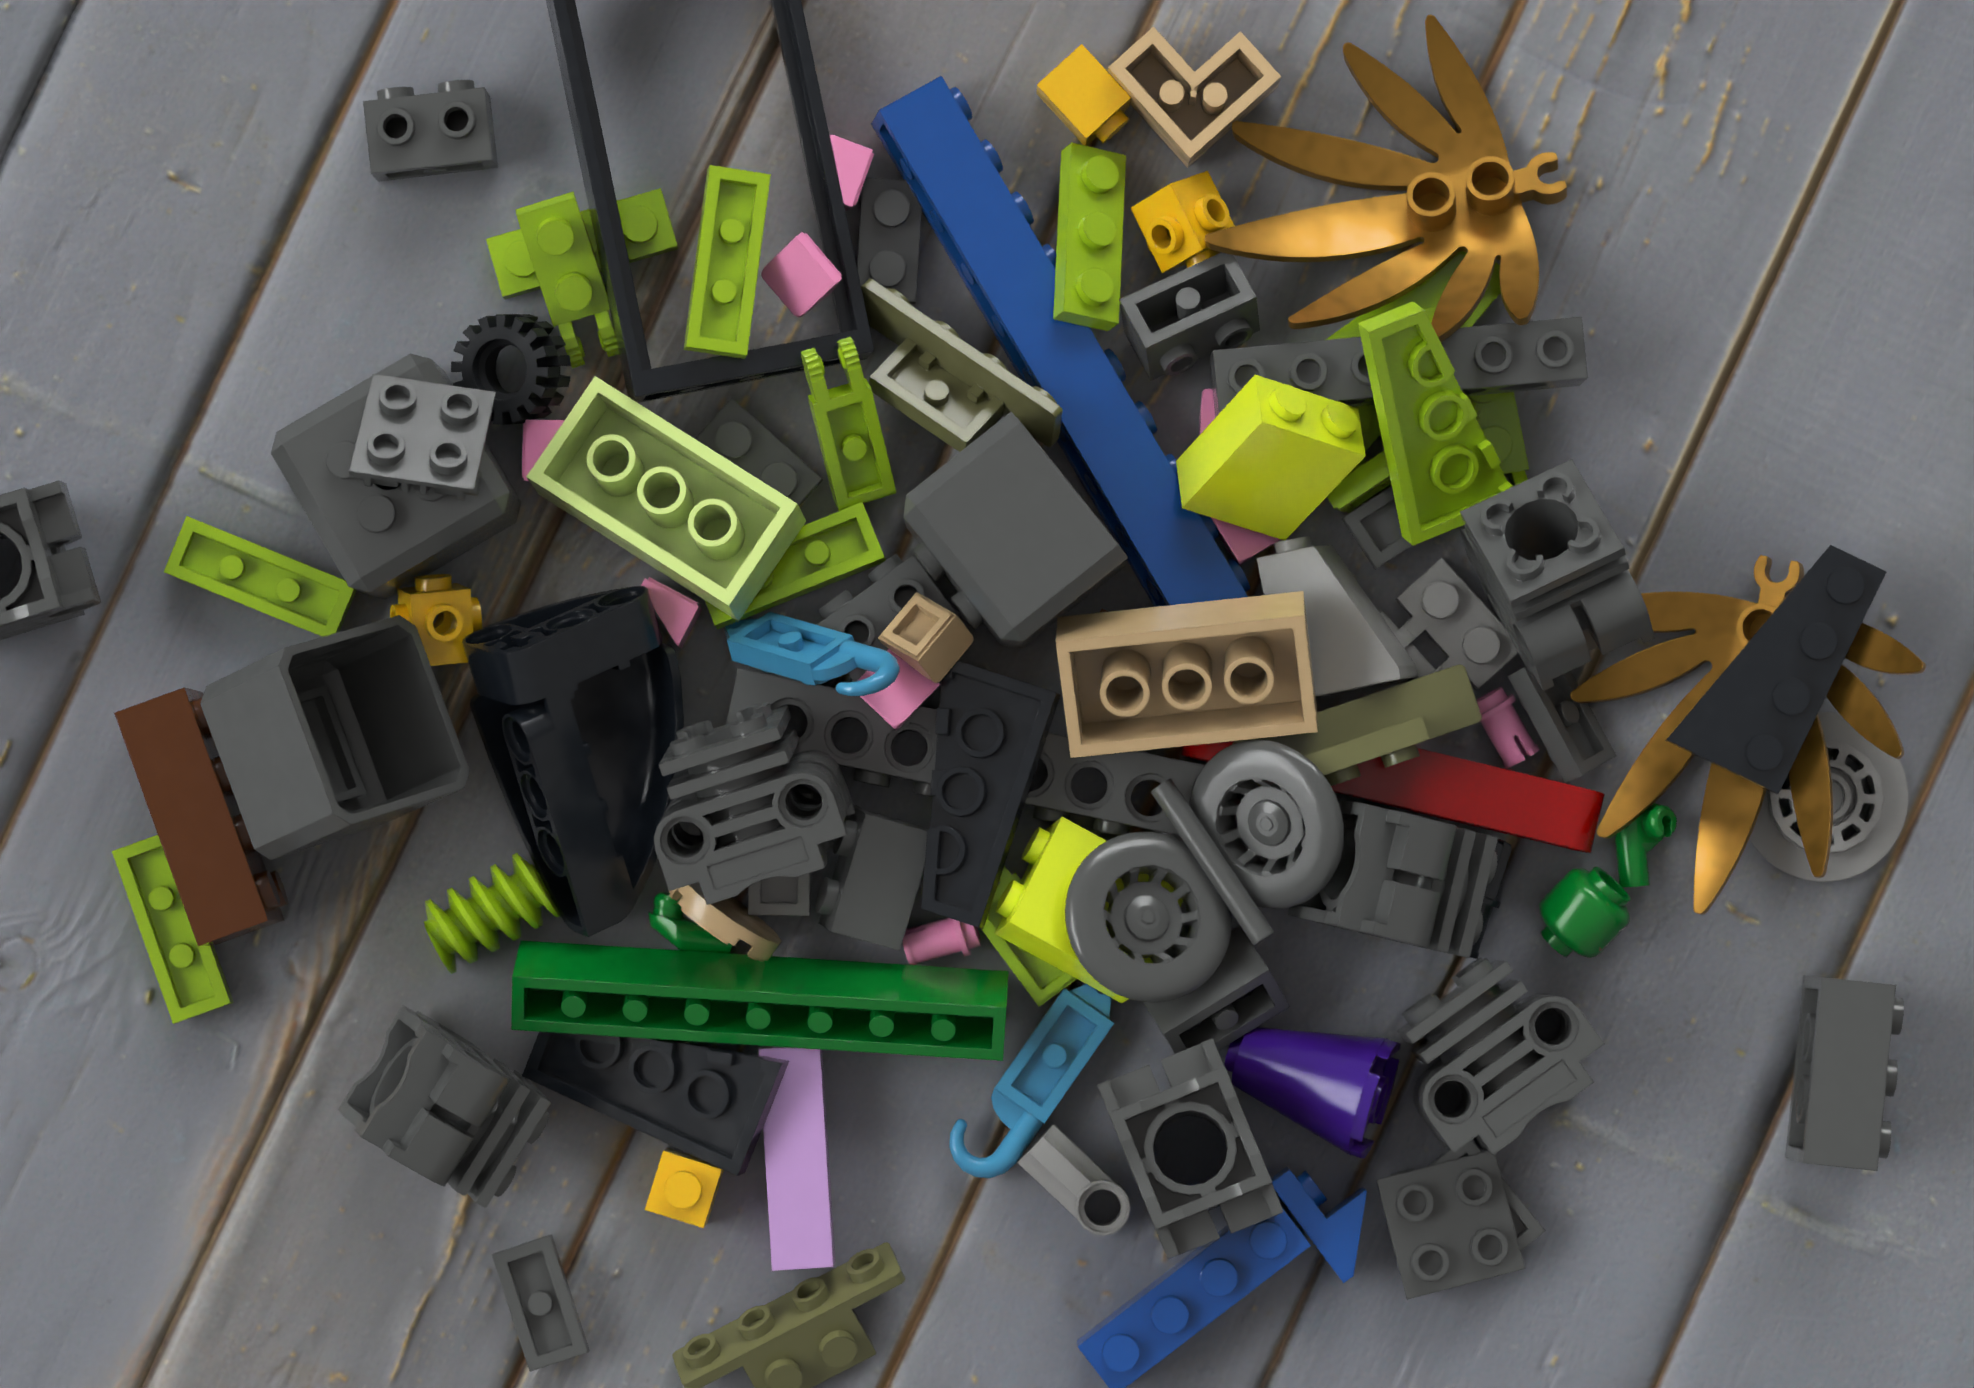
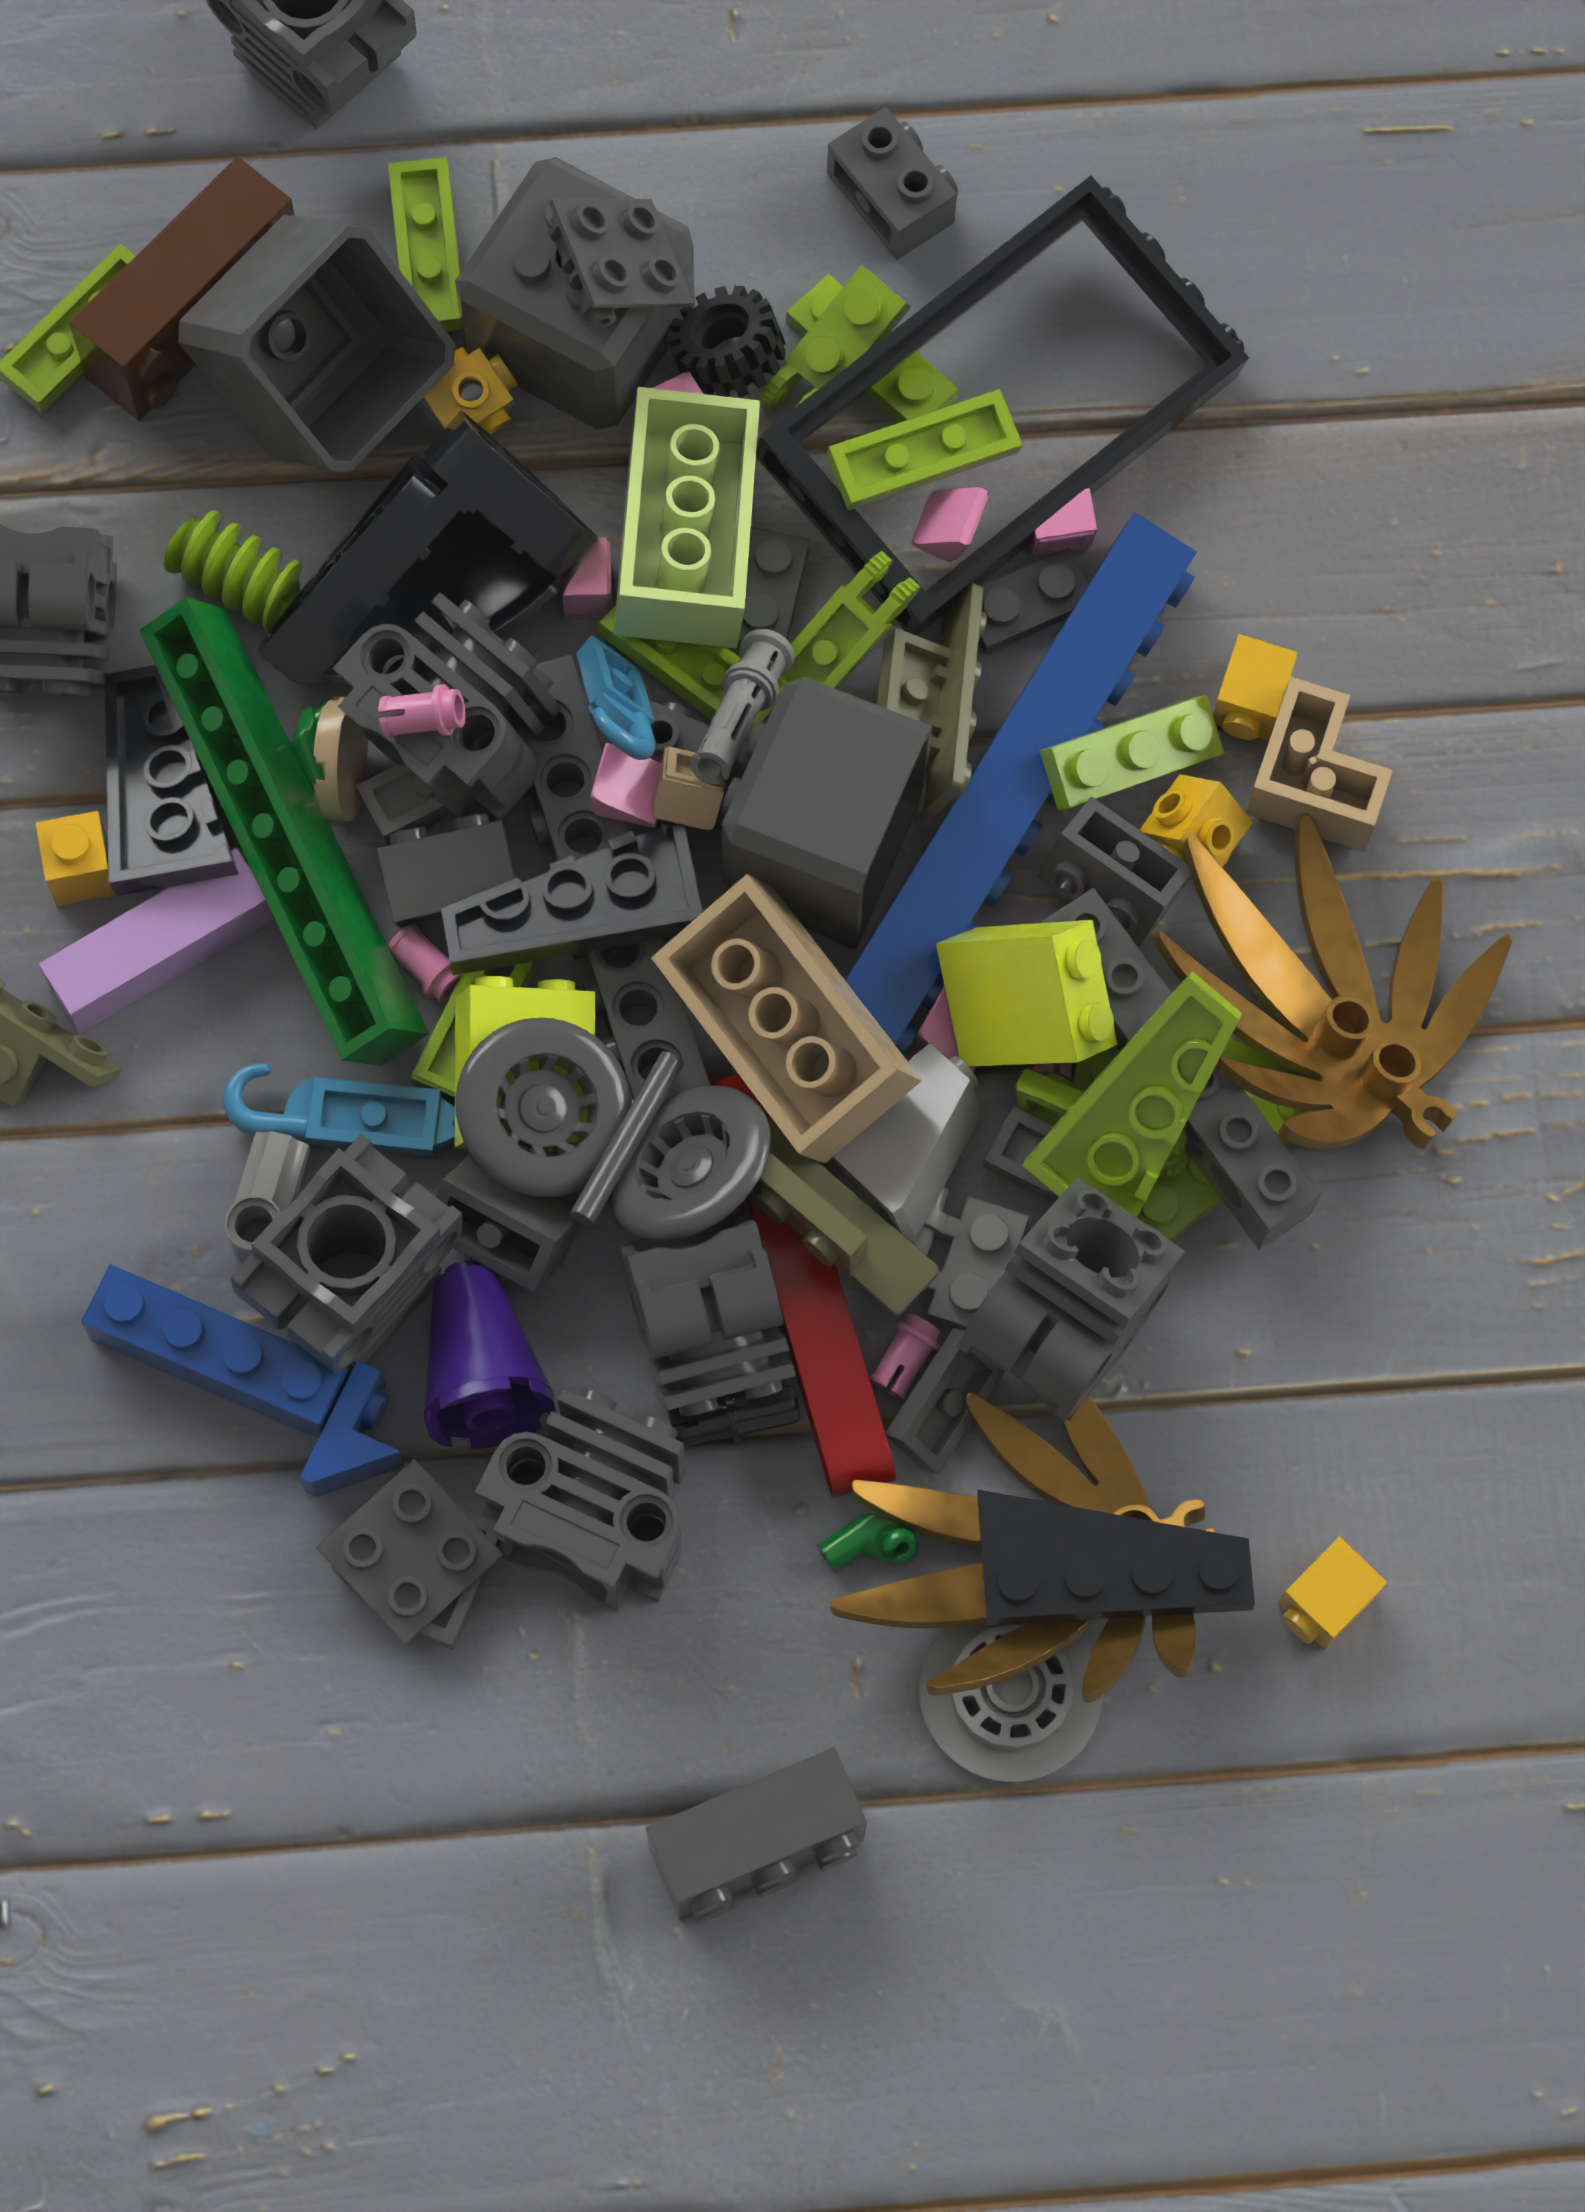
camera: 55 degrees right, 15 degrees down
green head [1539,866,1630,958] -> none
none -> bright pink pin [378,684,465,738]
none -> light grey pin [690,629,795,784]
none -> yellow brick [1278,1536,1388,1650]

